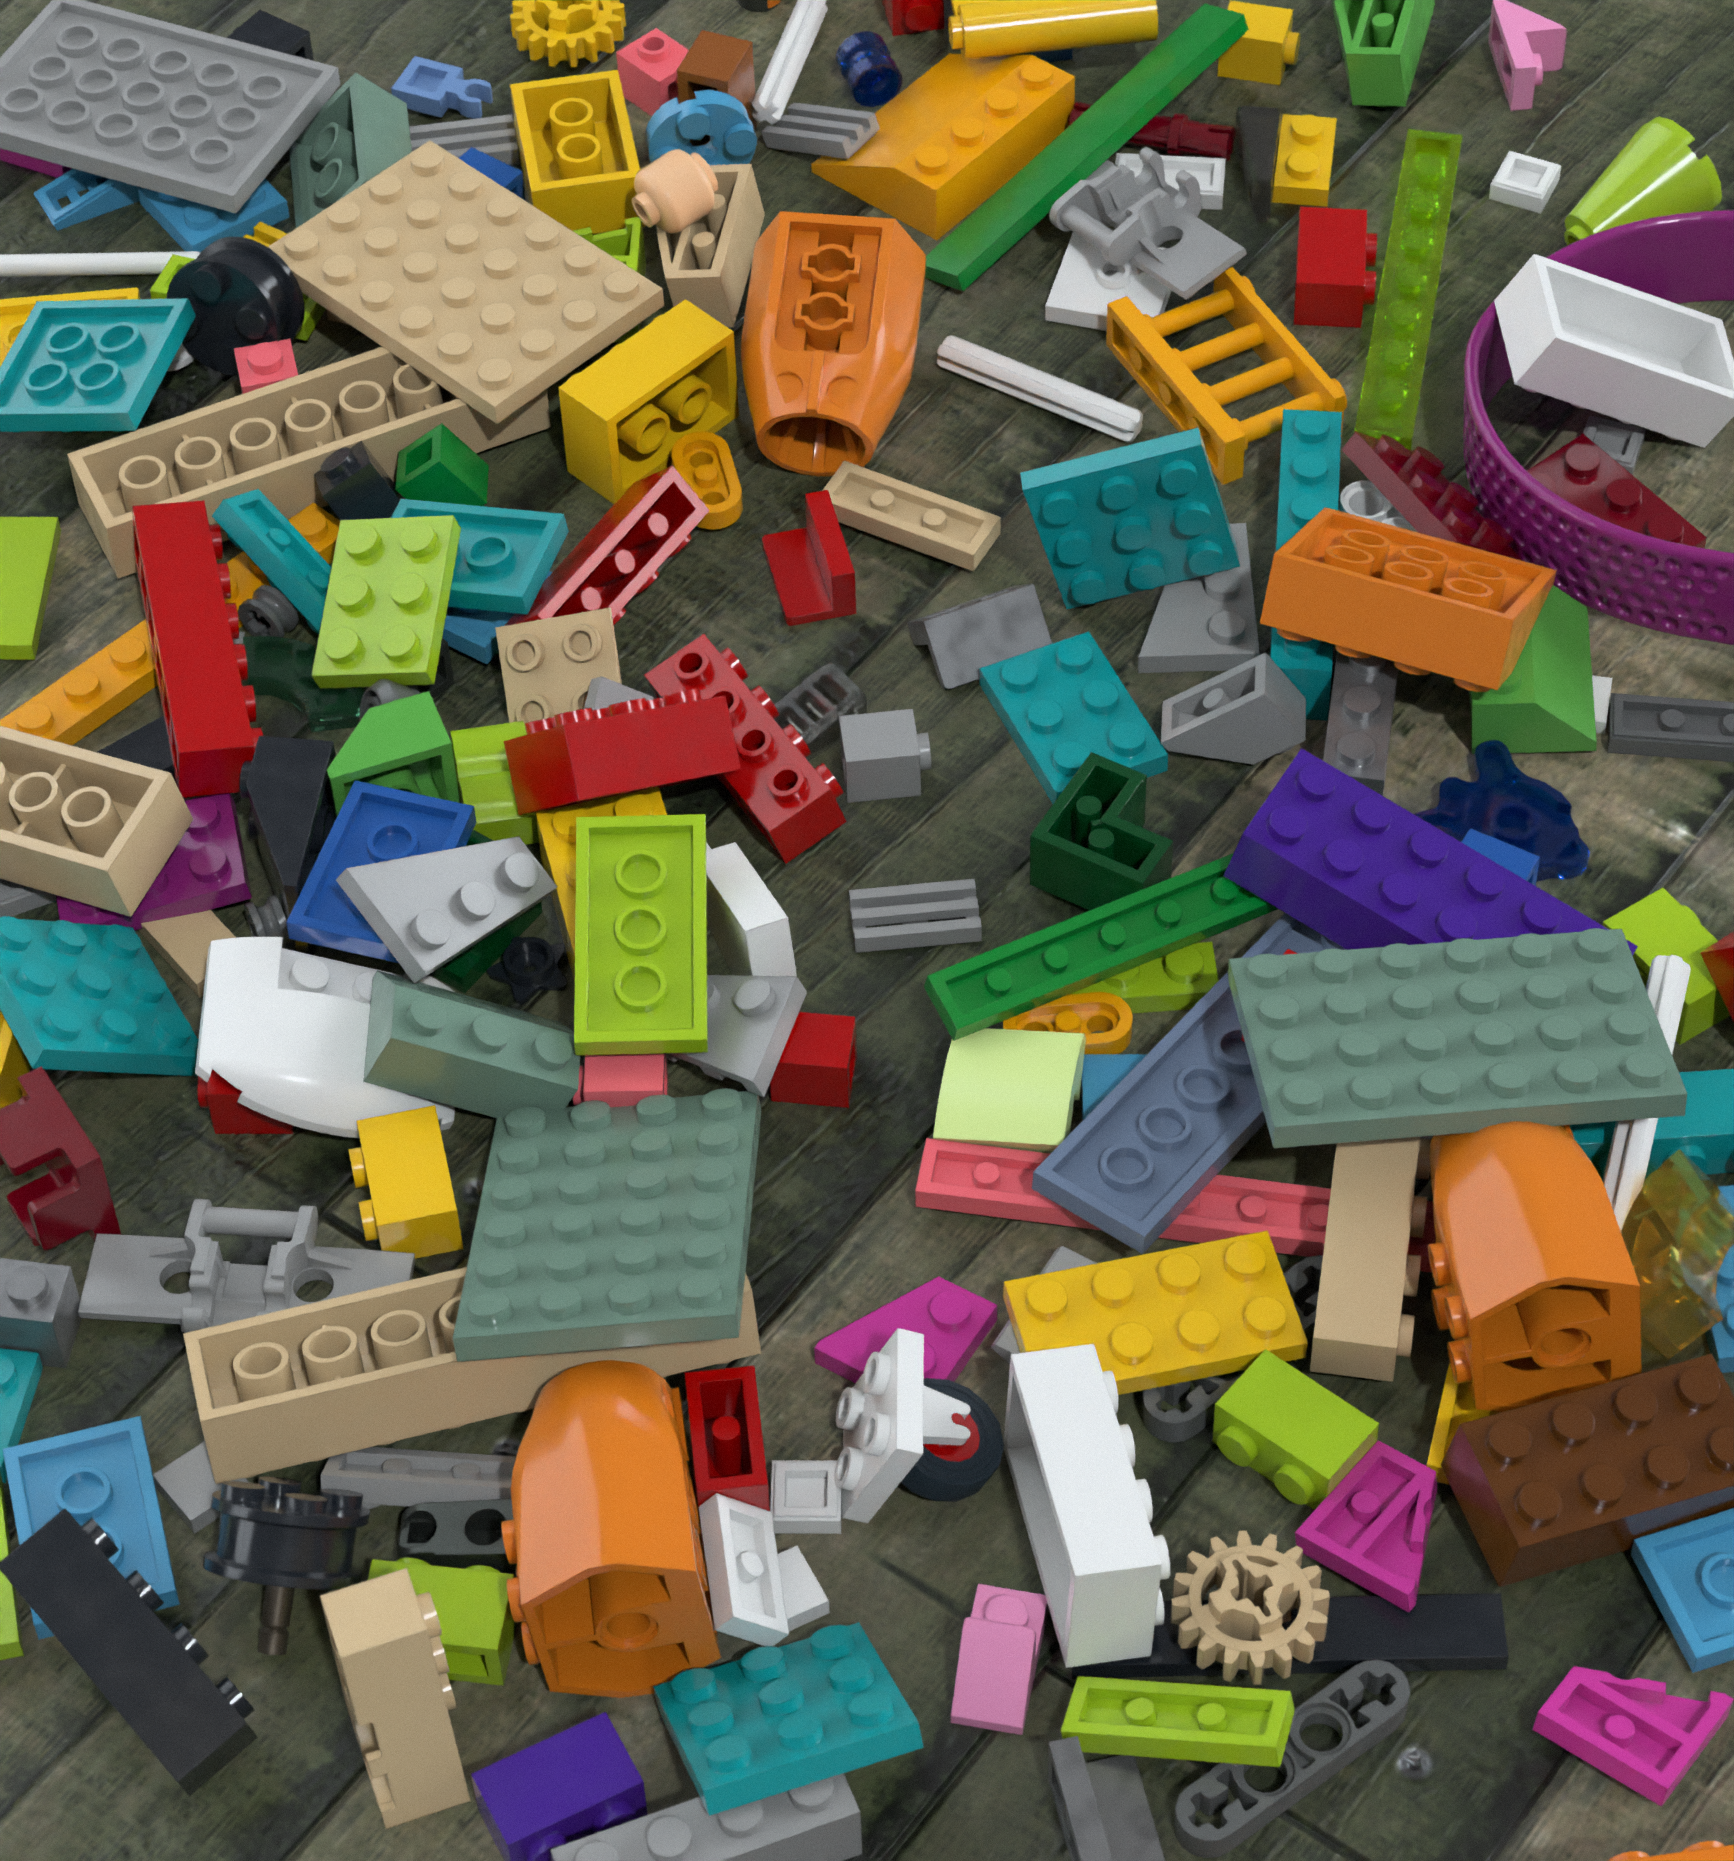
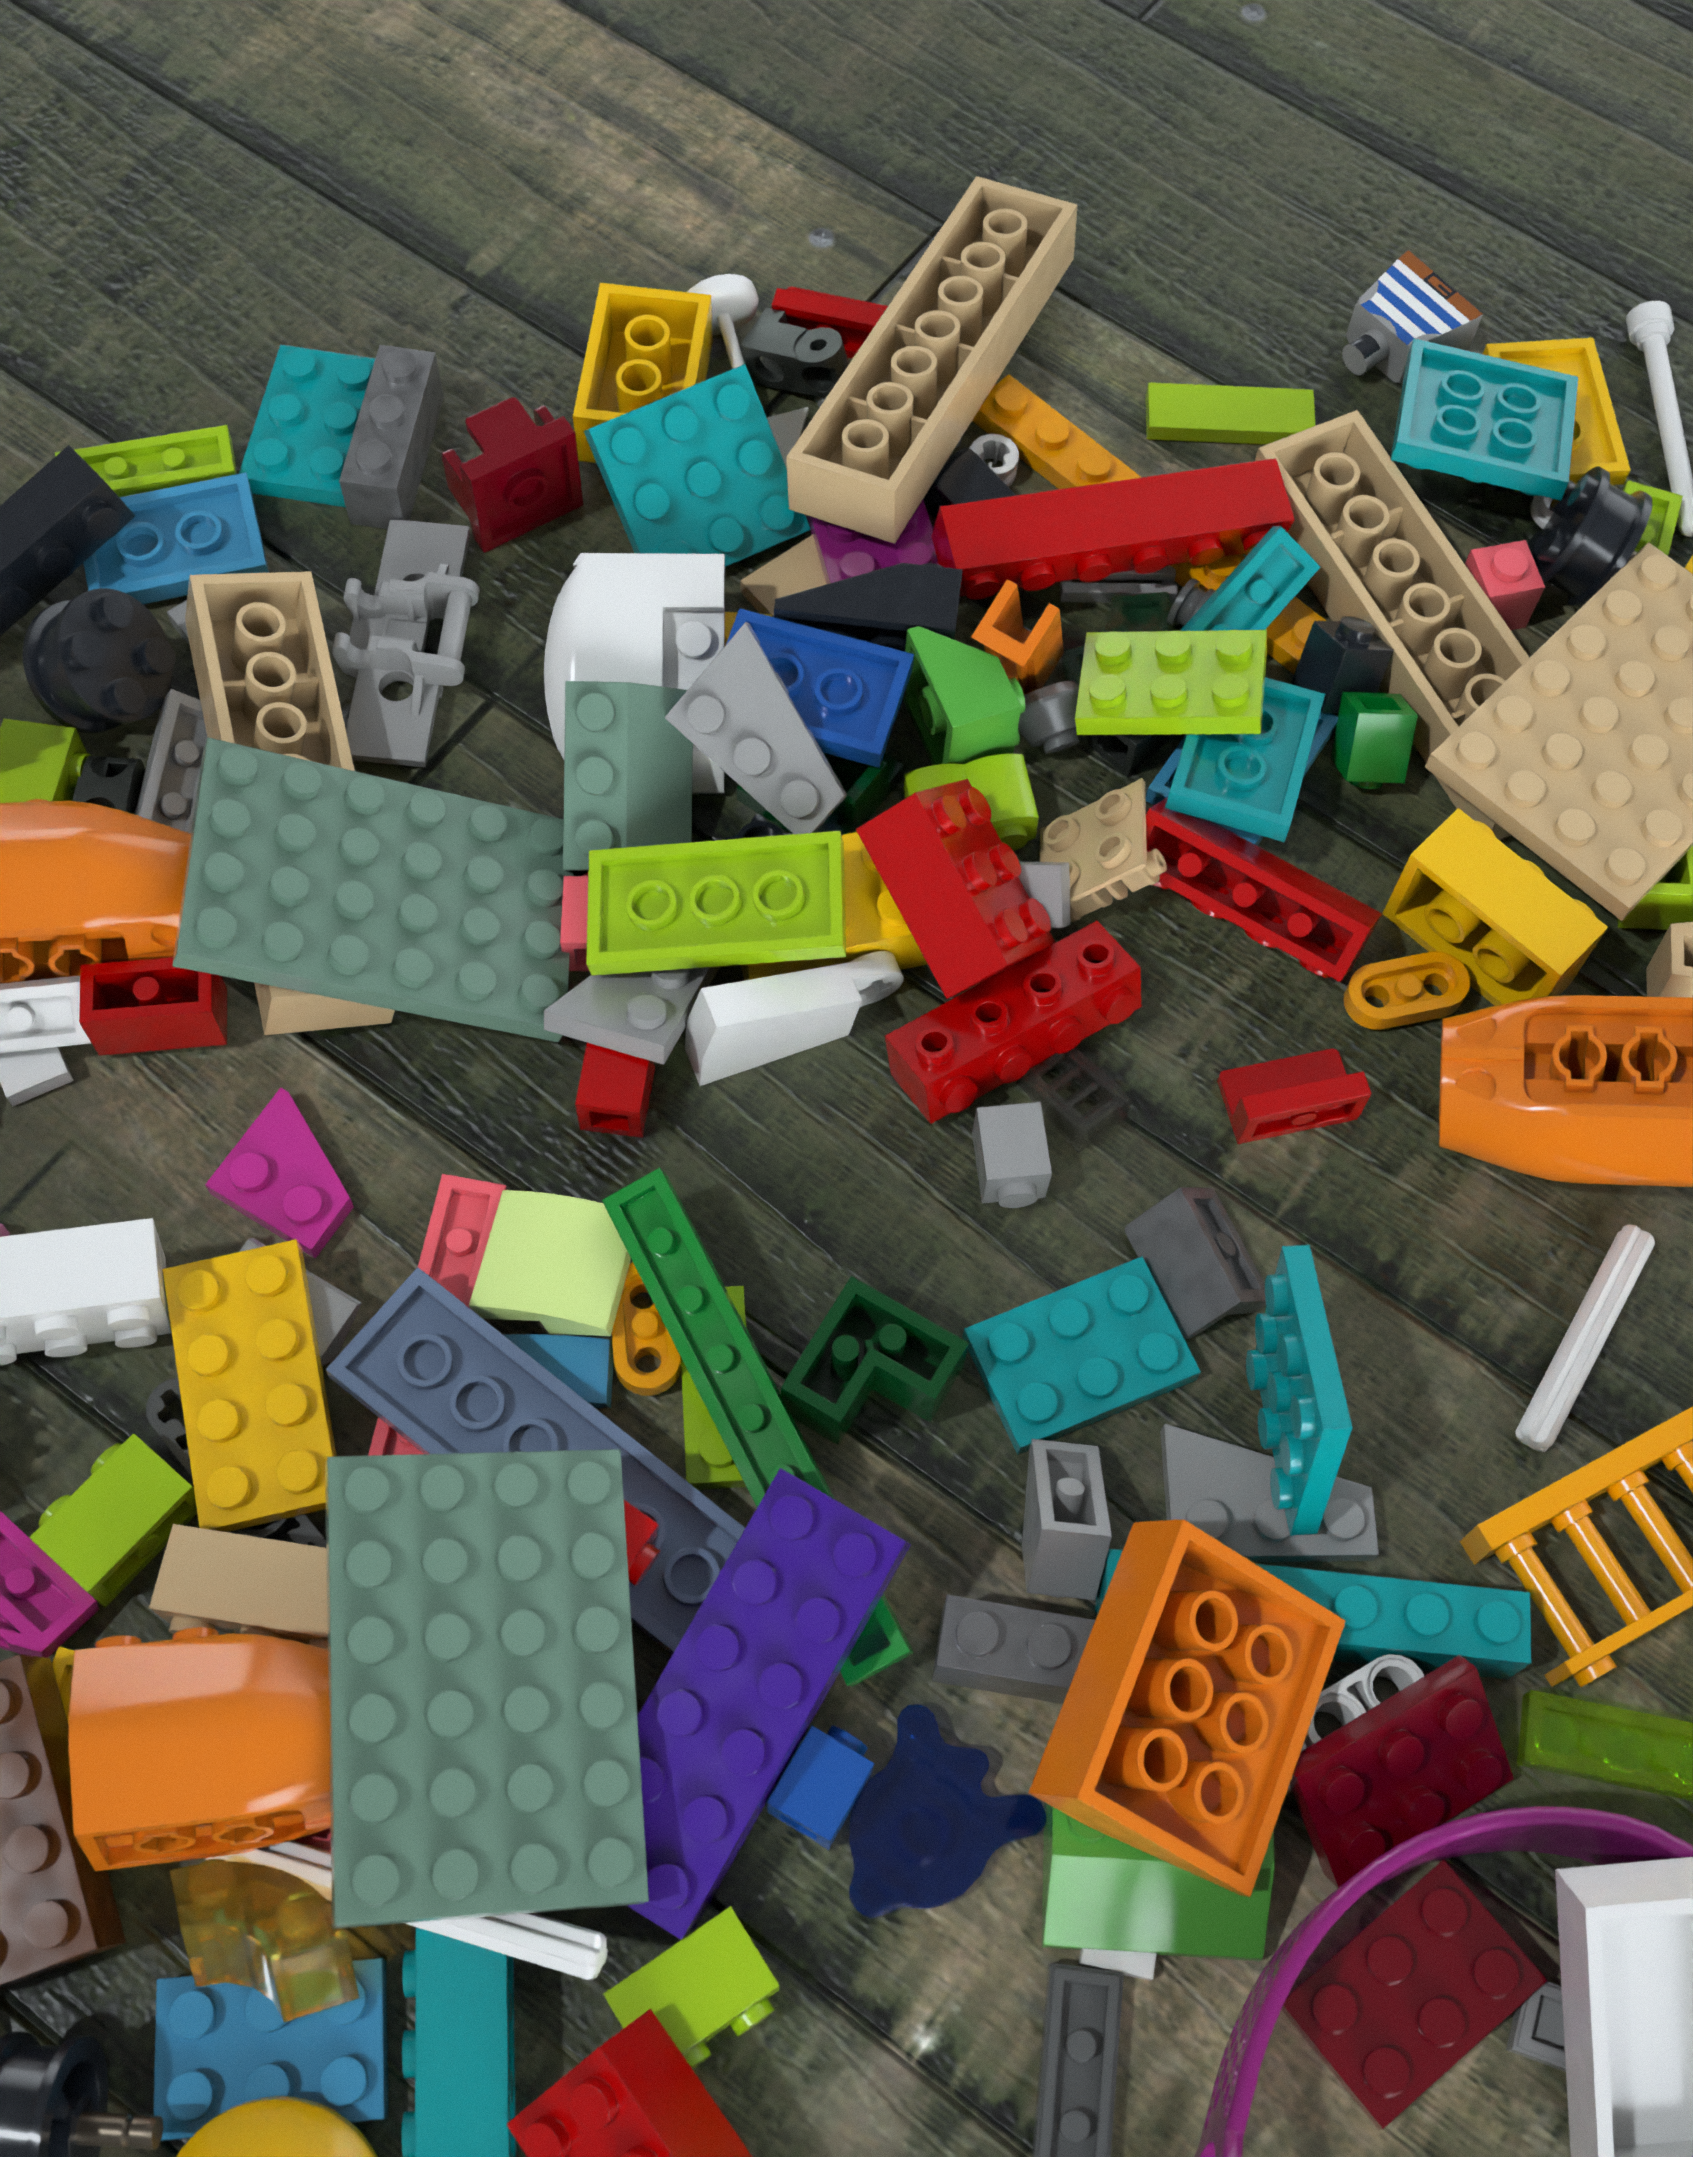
camera: 85 degrees right, 15 degrees up
yellow brick [348,1105,463,1259] -> none
white tile [770,1460,842,1534] -> none
tan plate [822,461,1001,571] -> none
white plate [835,1328,1004,1524] -> none
light grey tile [849,879,982,953] -> none
none -> orange window [971,579,1064,695]

